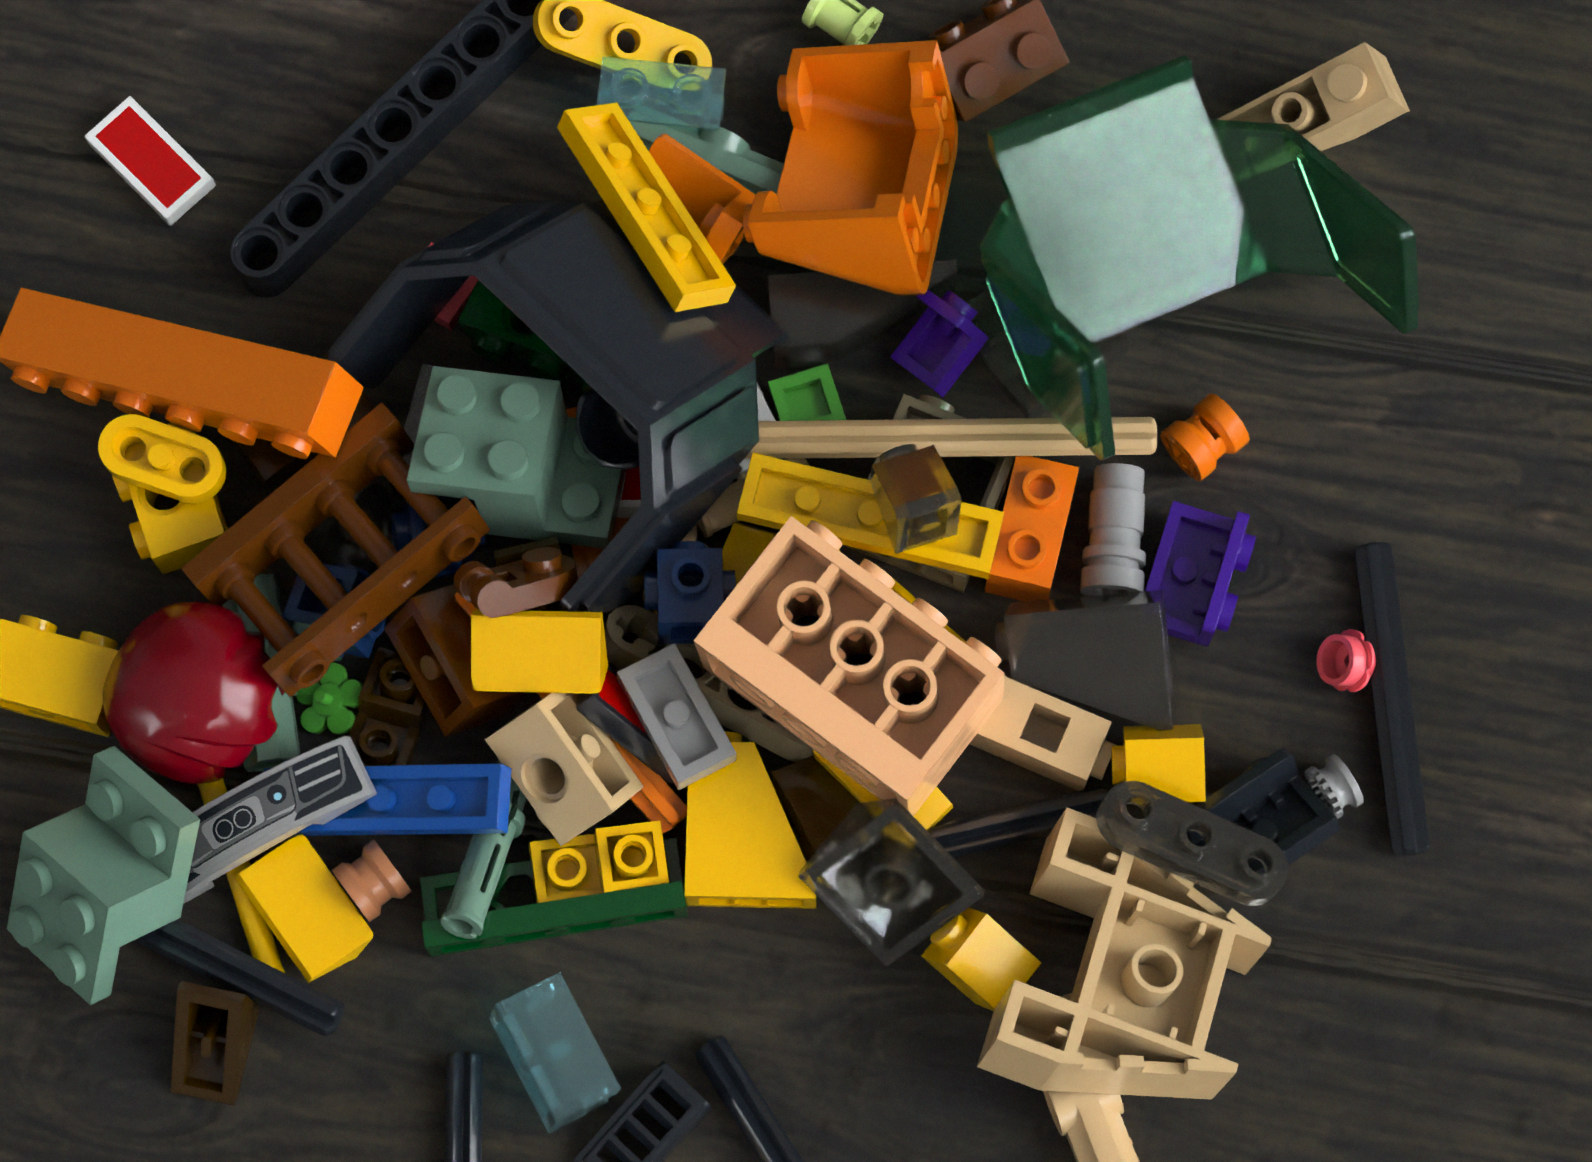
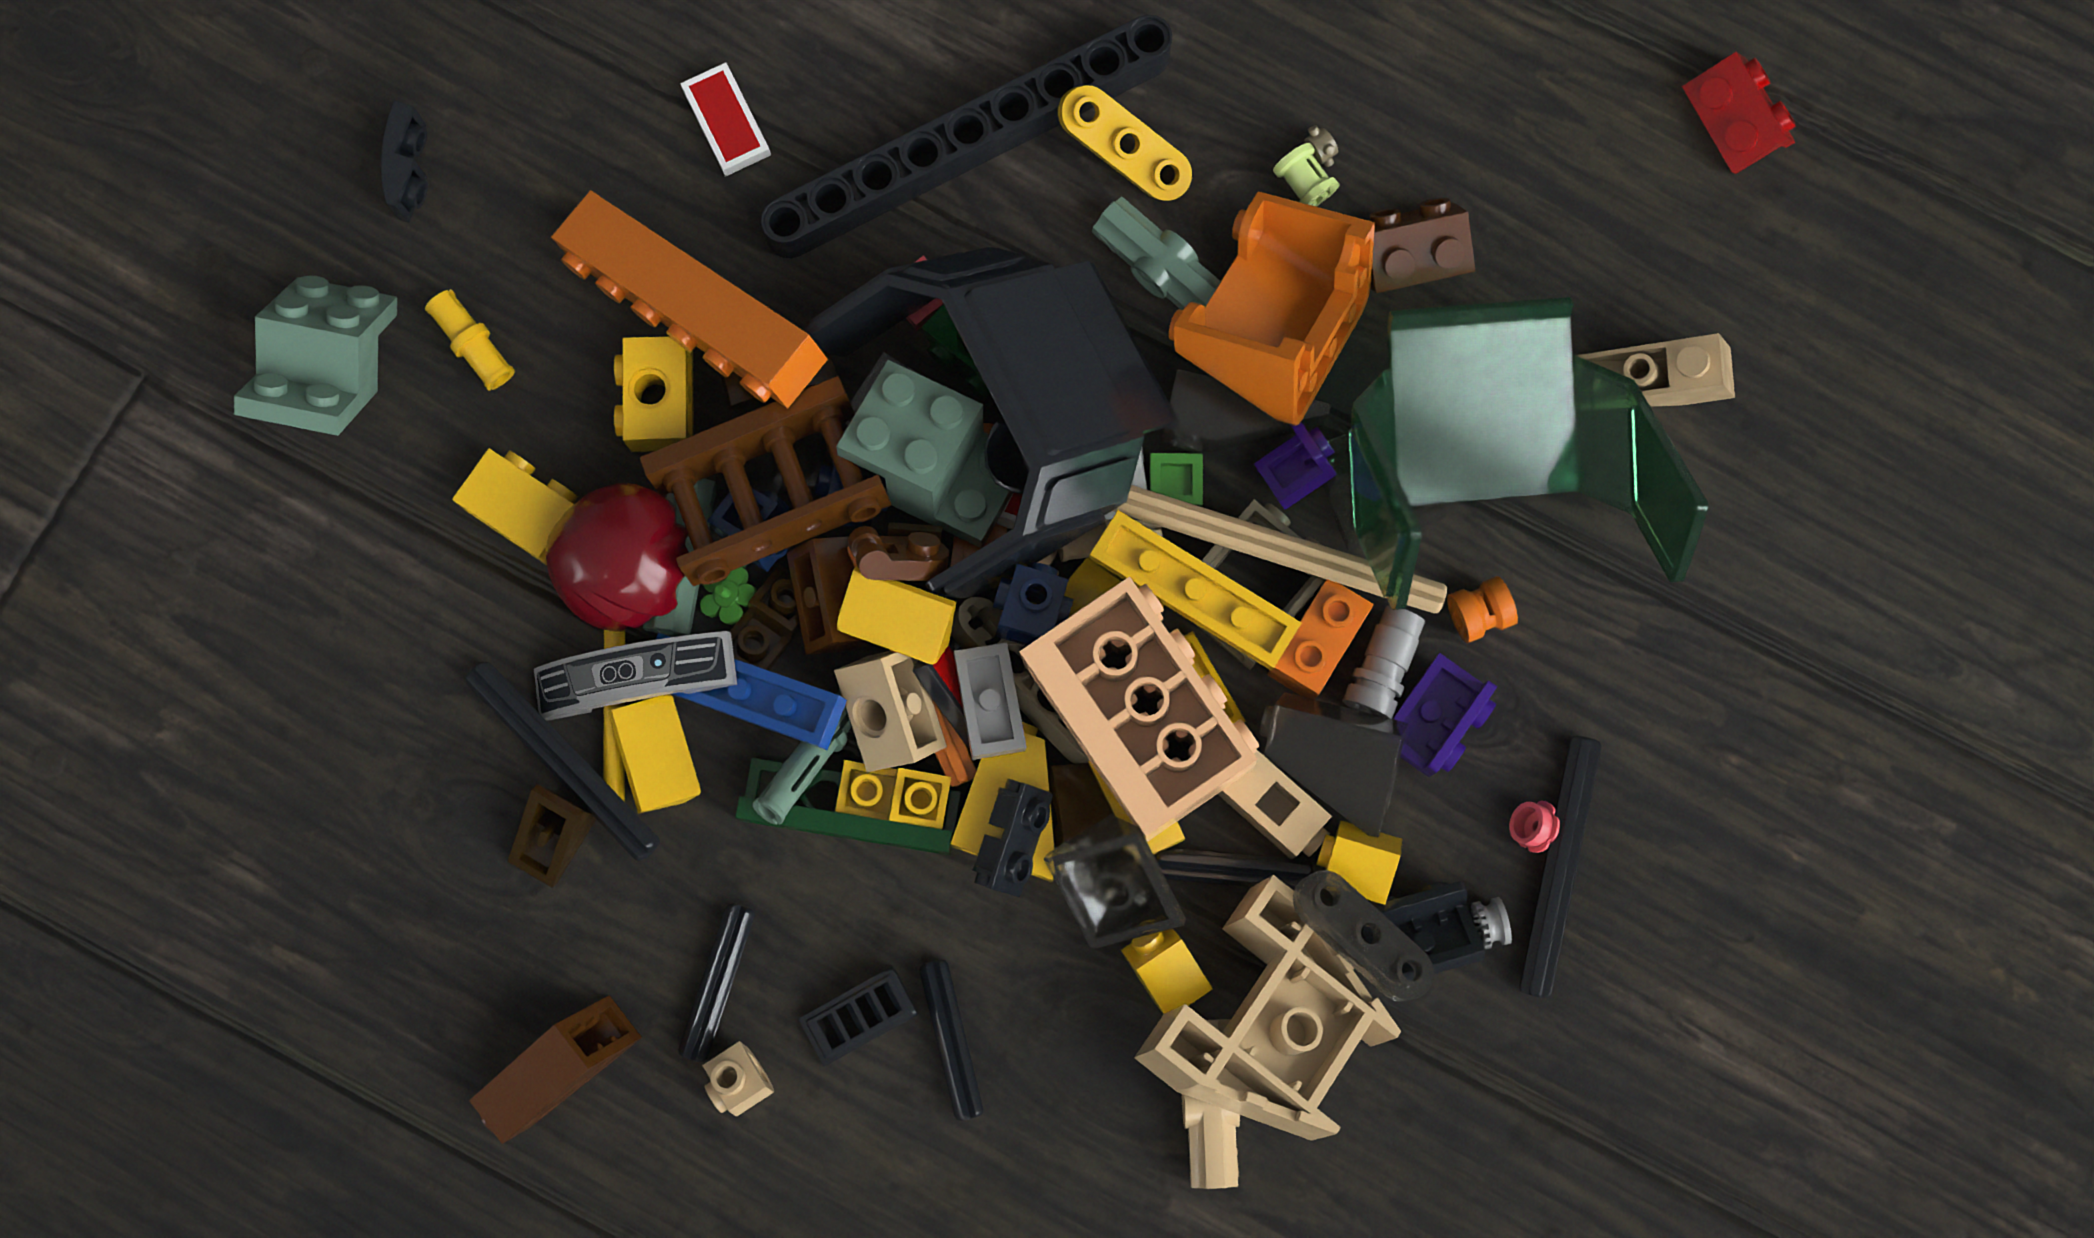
camera: 15 degrees right, 5 degrees up
sand green bracket [7,746,200,1005] -> none
yellow plate [98,414,226,504] -> none
nougat wheel [332,839,412,922] -> none
clear light blue hinge [489,972,621,1134] -> none
yellow plate [557,102,736,312] -> none
clear light blue hinge [597,57,726,130] -> none
orange bracket [649,133,756,264] -> none
clear smoke slope [871,444,962,554] -> none
none -> black hinge [972,779,1053,897]

